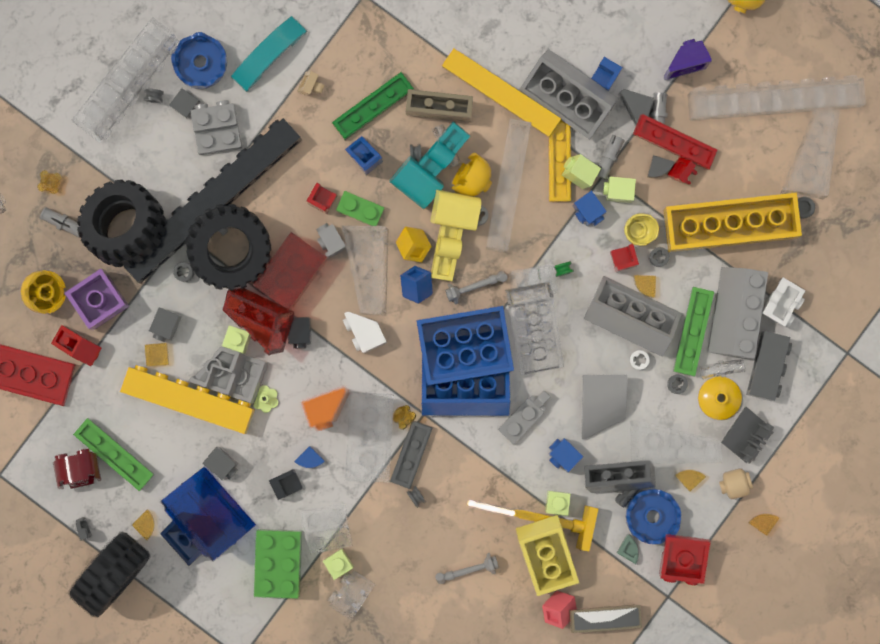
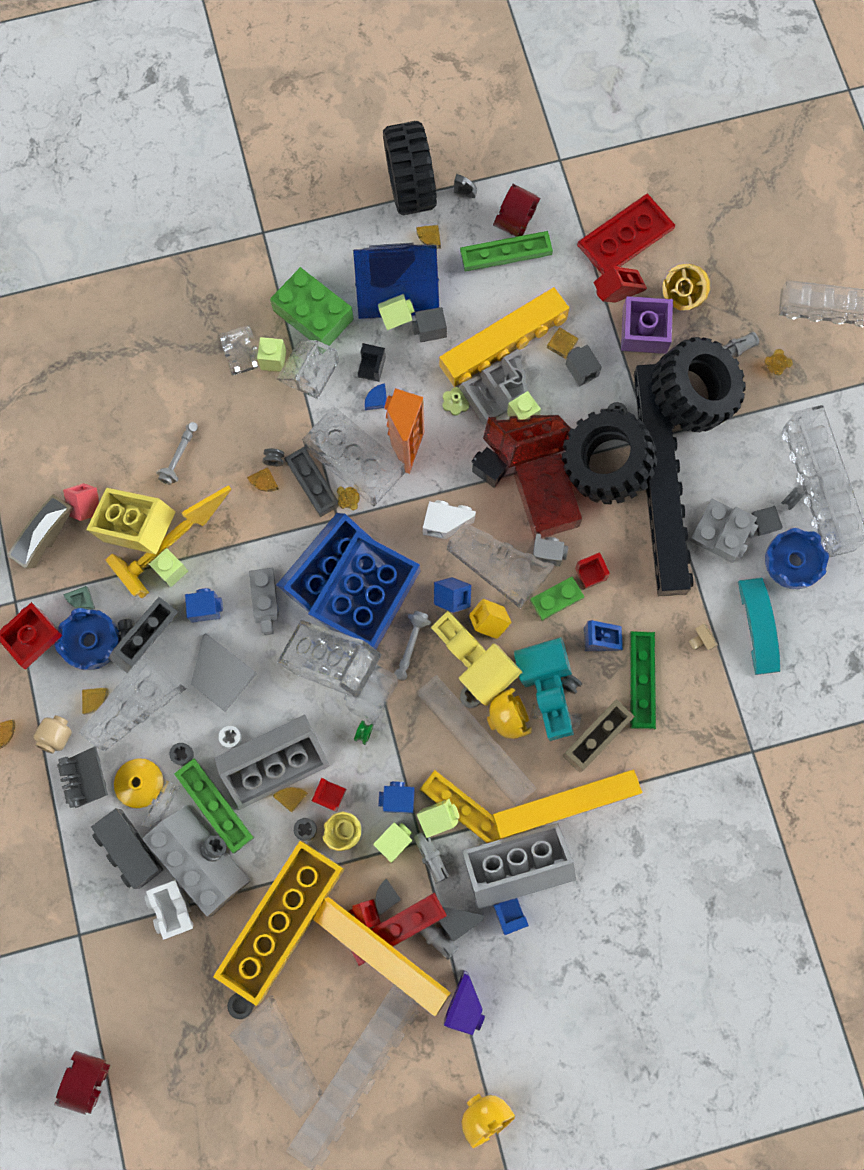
camera: 130 degrees right, 10 degrees down
none -> dark grey bush [200,835,226,862]
none -> clear yellow tile [247,467,279,492]
none -> yellow tile [313,897,451,1016]
none -> yellowish green brick [378,294,415,330]

